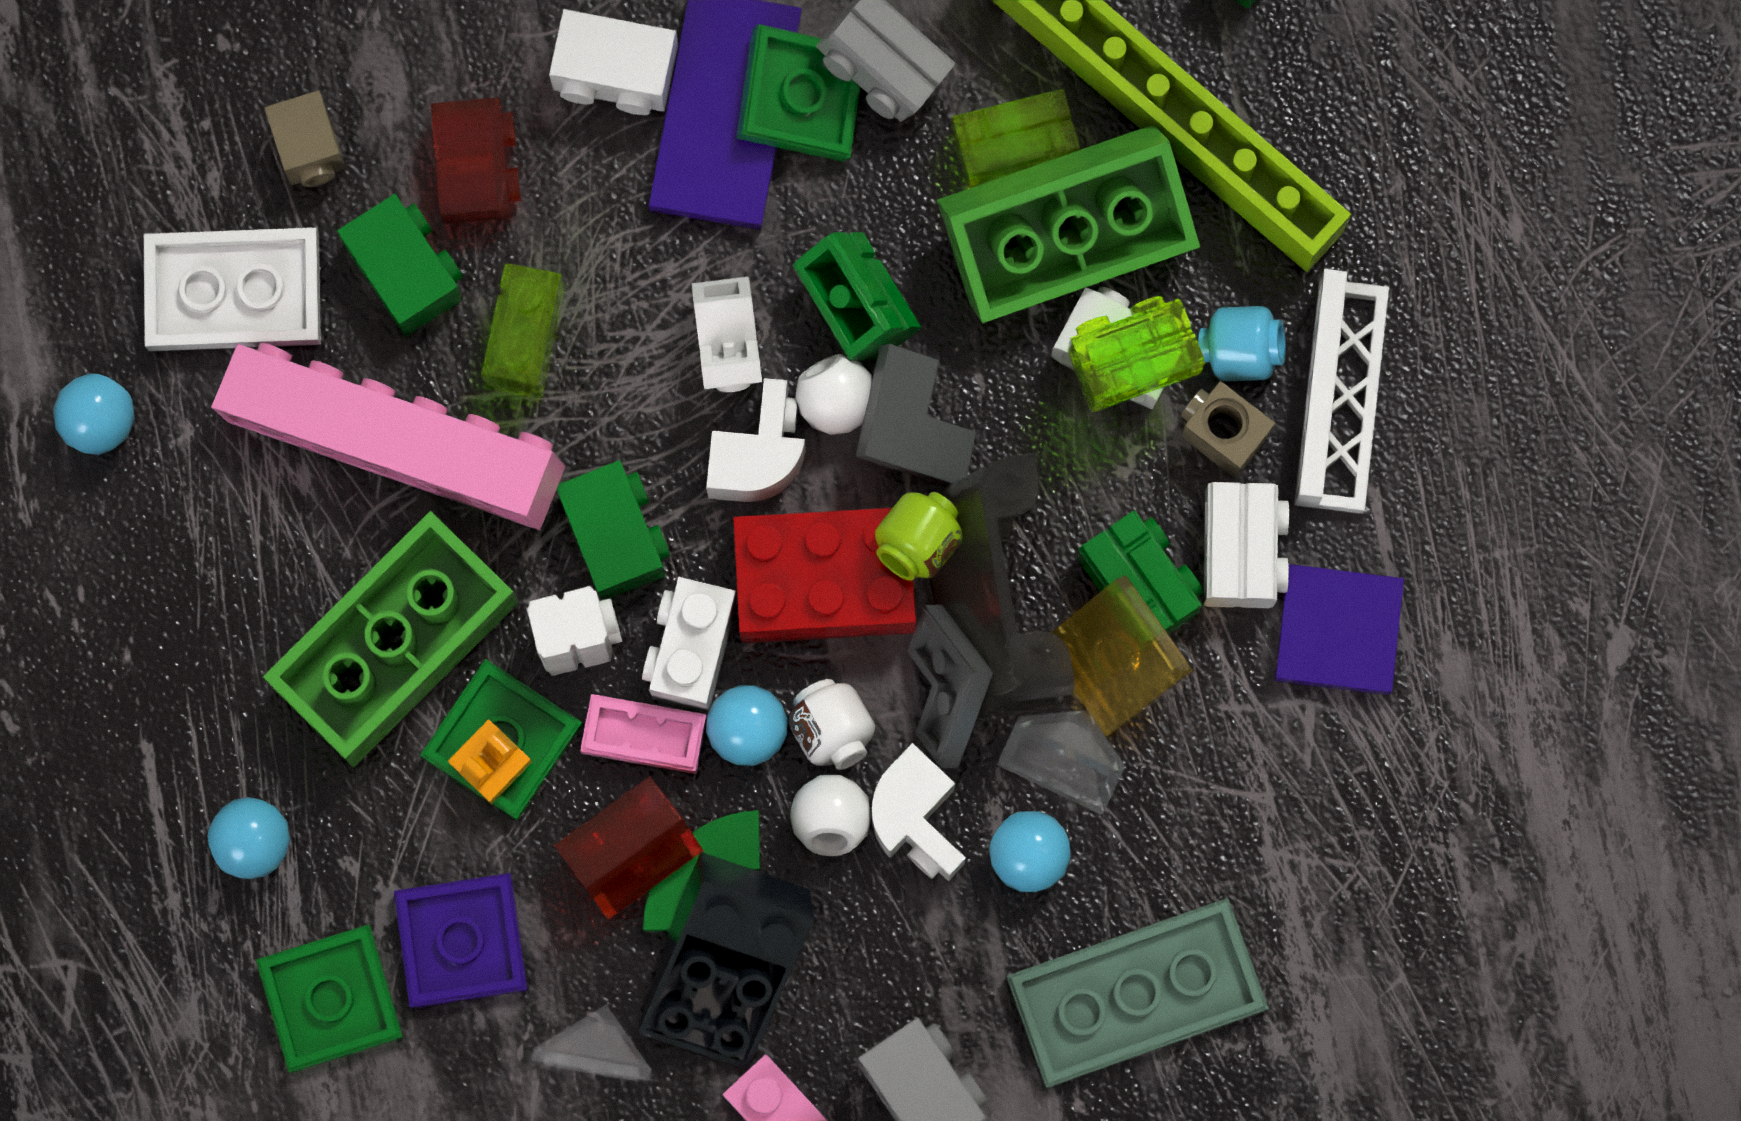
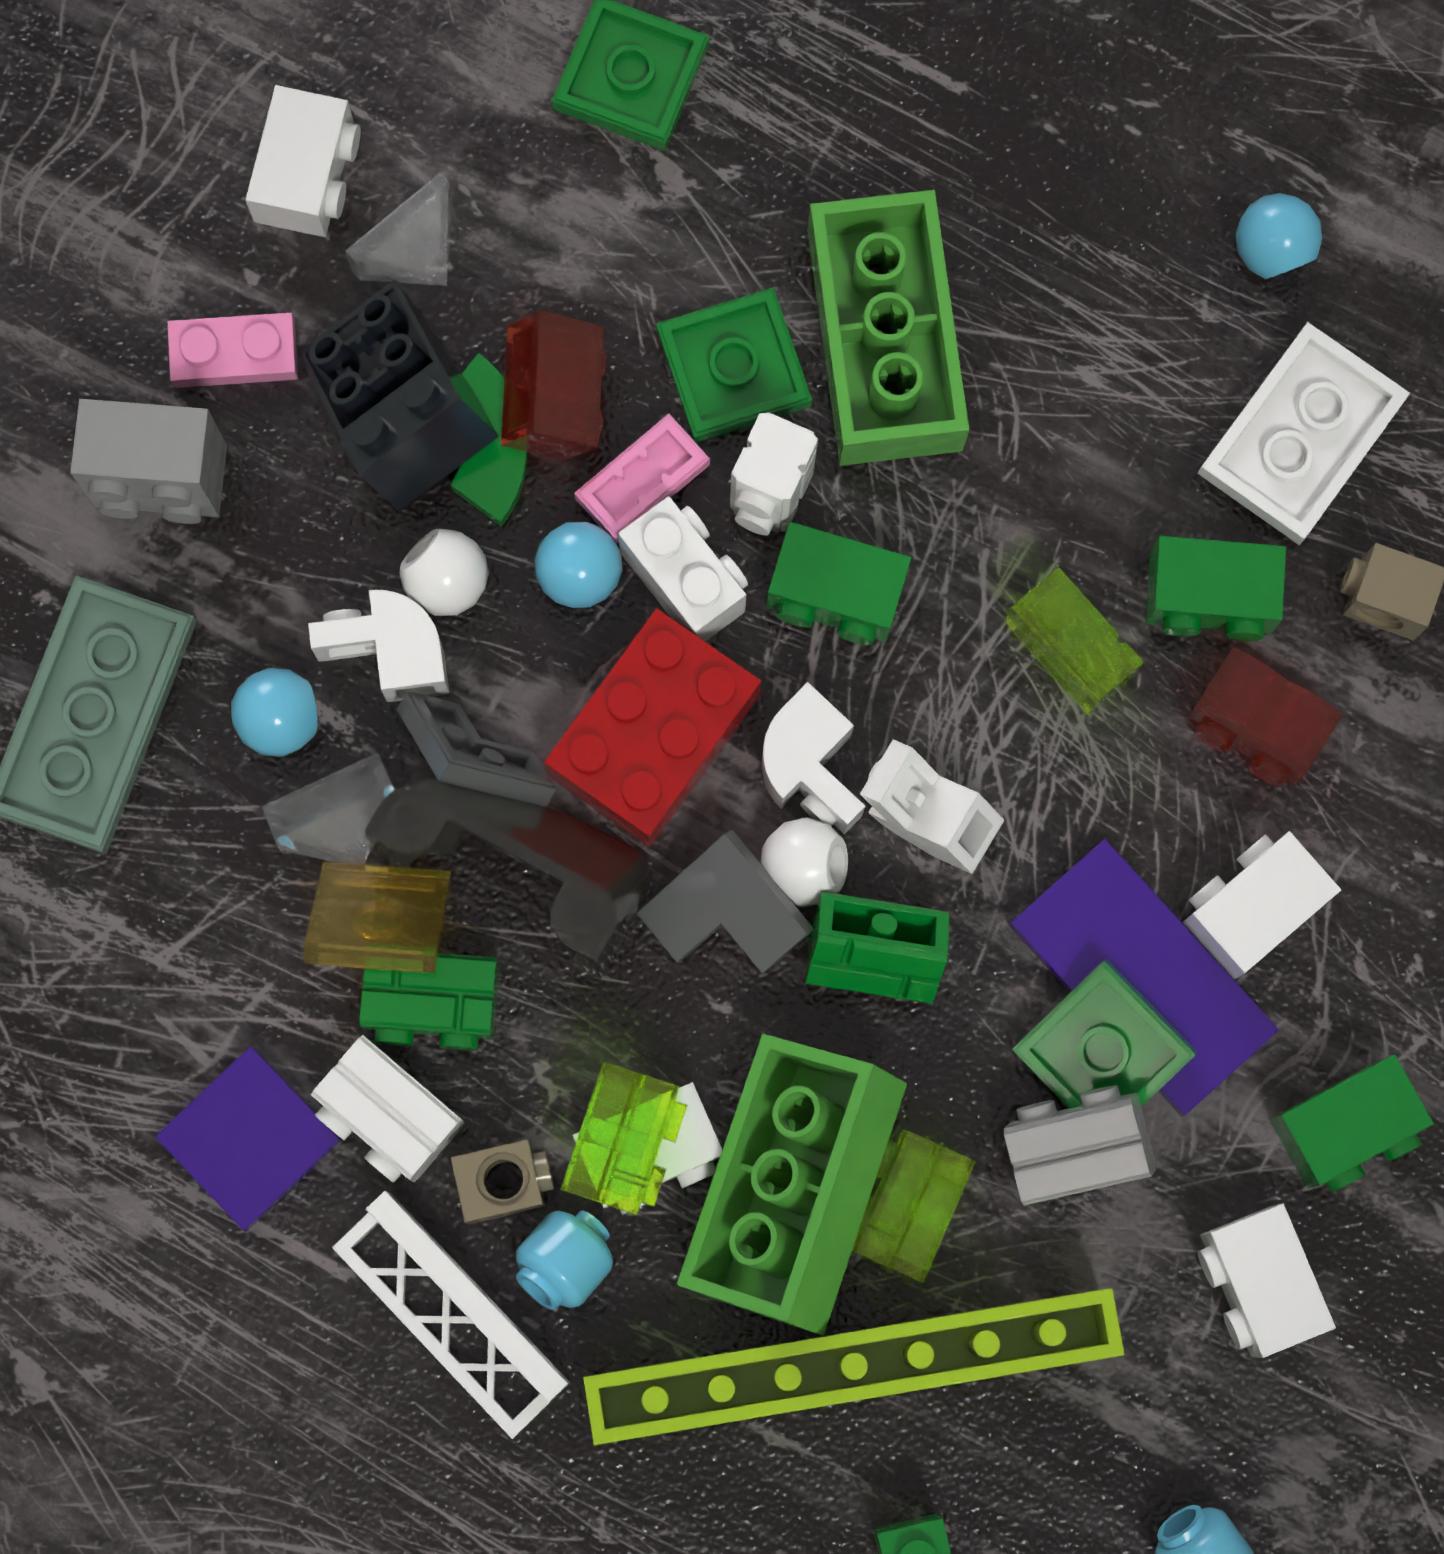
camera: 125 degrees right, 0 degrees up
medium azure piece [207,797,290,879] -> none
bright pink brick [211,343,566,530] -> none
dark purple tile [394,873,528,1009] -> none
light orange tile [448,719,532,804] -> none
white head [788,679,875,770] -> none
lime head [875,492,963,581] -> none

